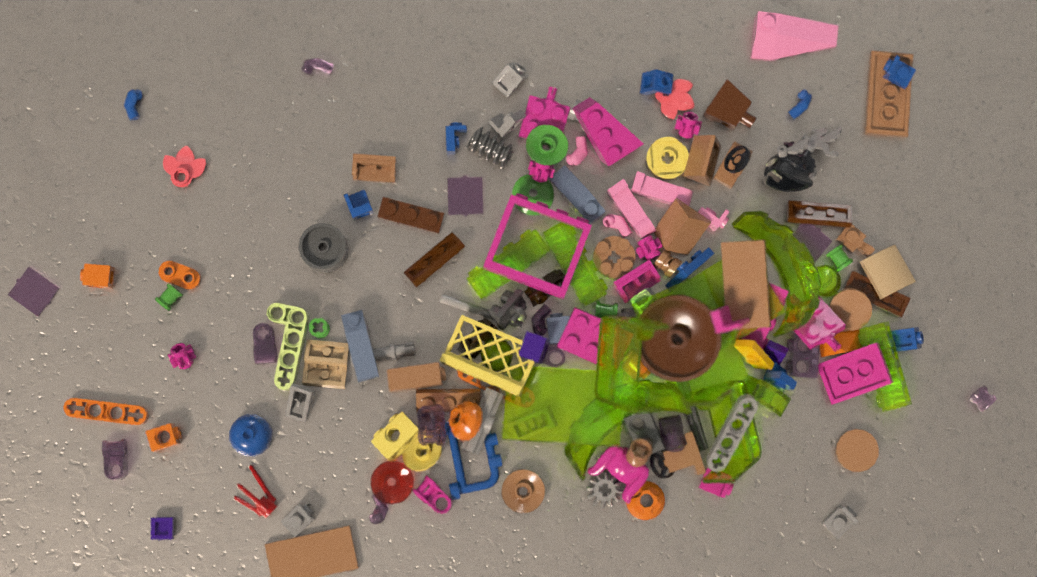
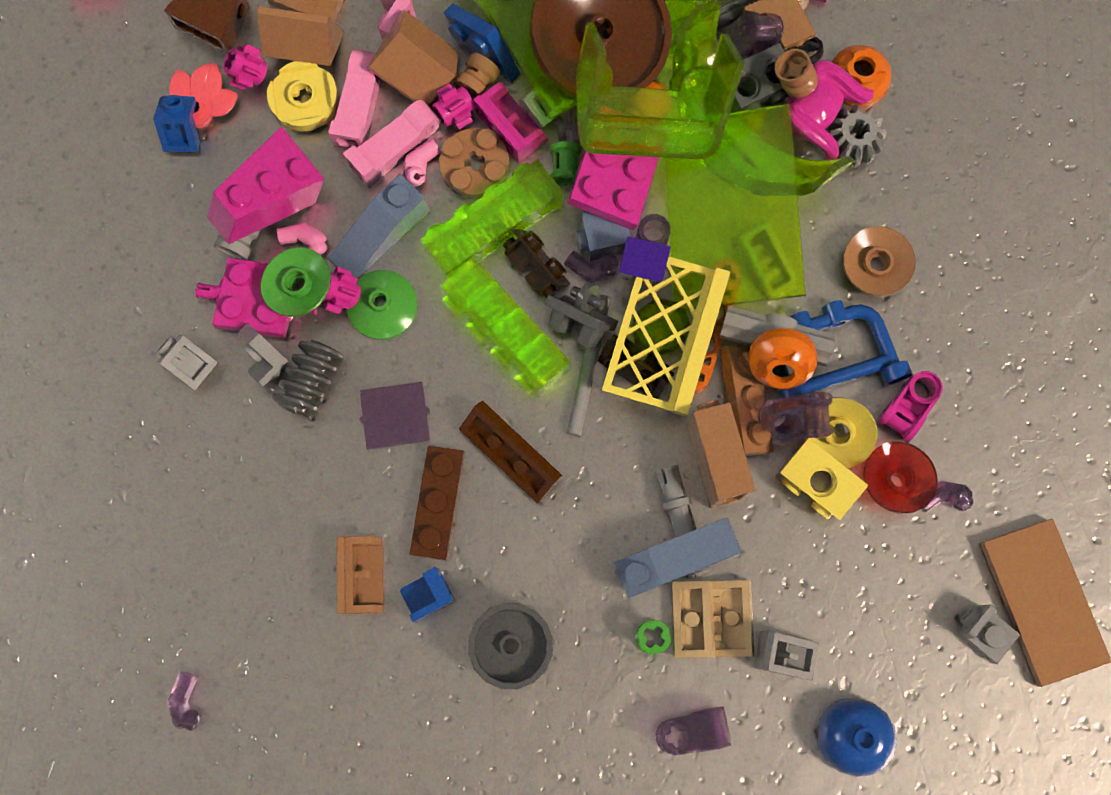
camera: 90 degrees left, 5 degrees down
red plant [234,465,277,519] -> none
yellowish green beam [267,303,309,391] -> none
blue bracket [445,122,467,155] -> none
dark pink window [483,193,592,300] -> none

